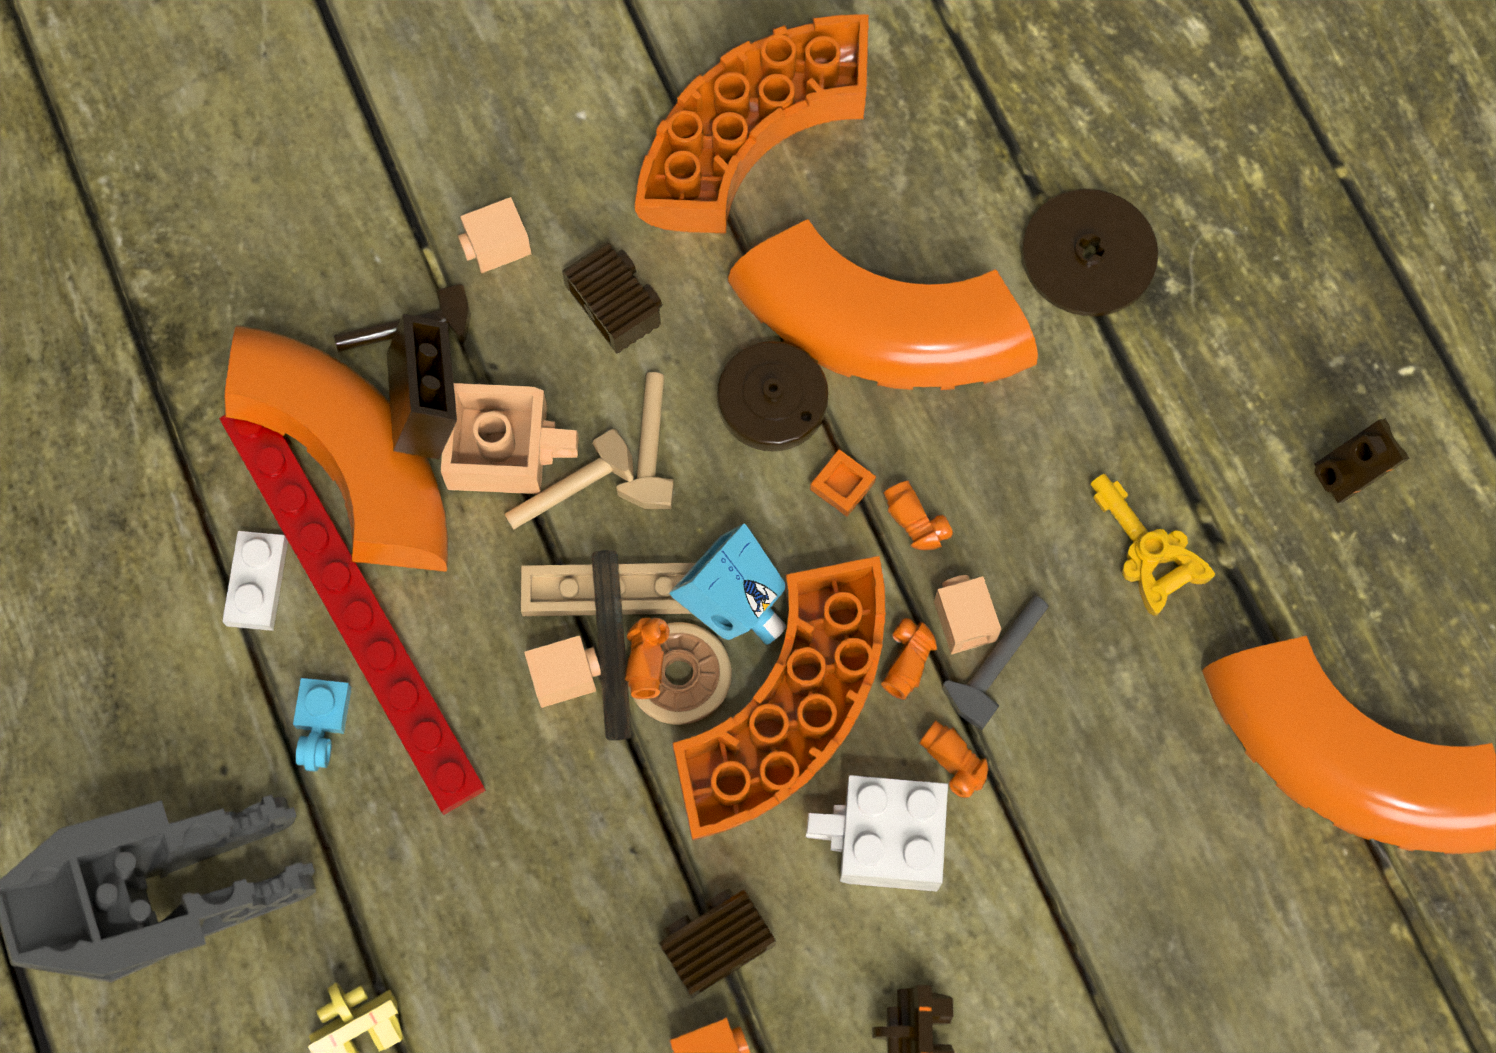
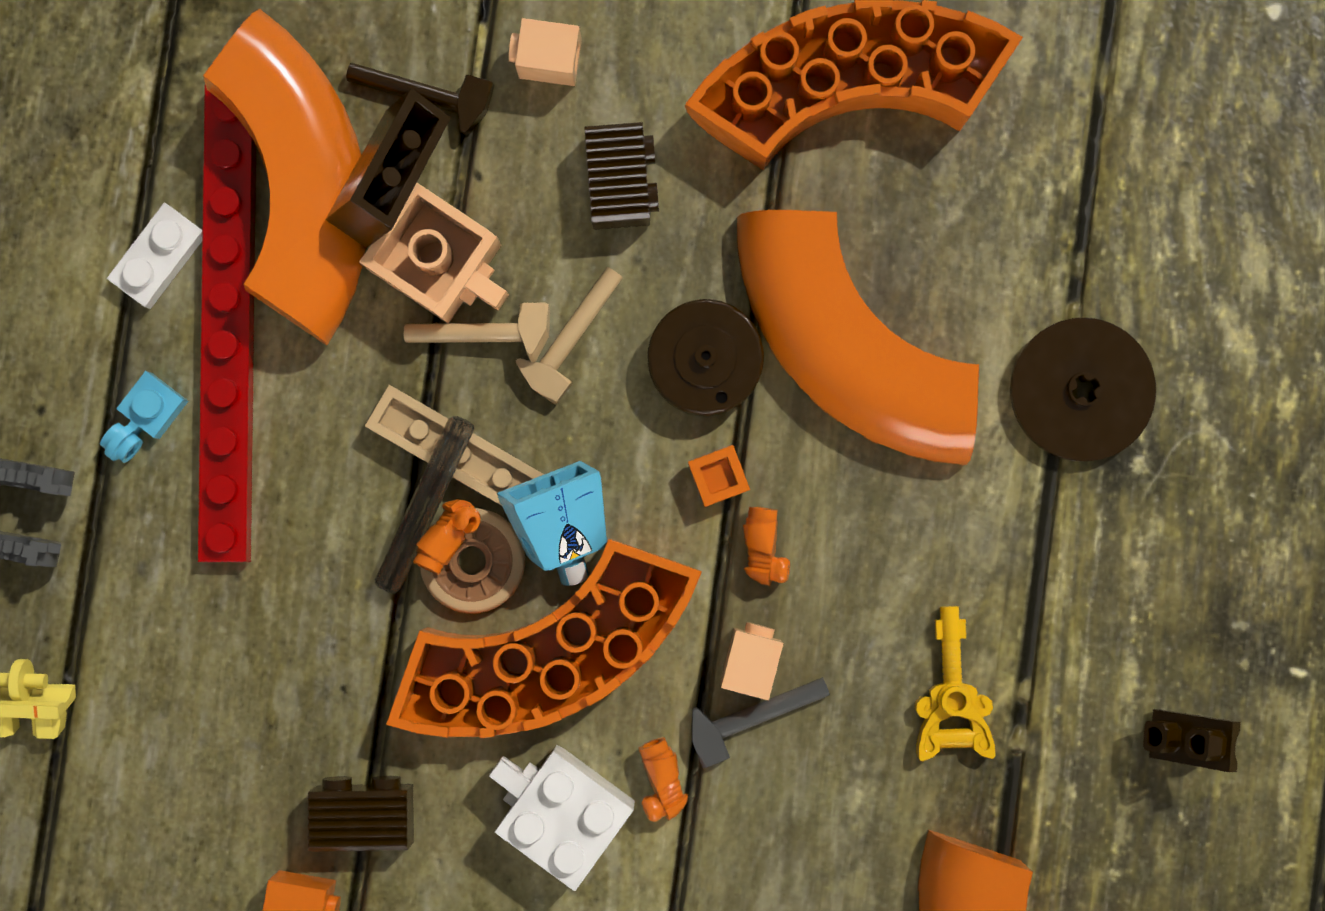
camera: 35 degrees right, 15 degrees up
light nougat brick [524,635,602,708] -> none
orange arm [881,618,937,700] -> none

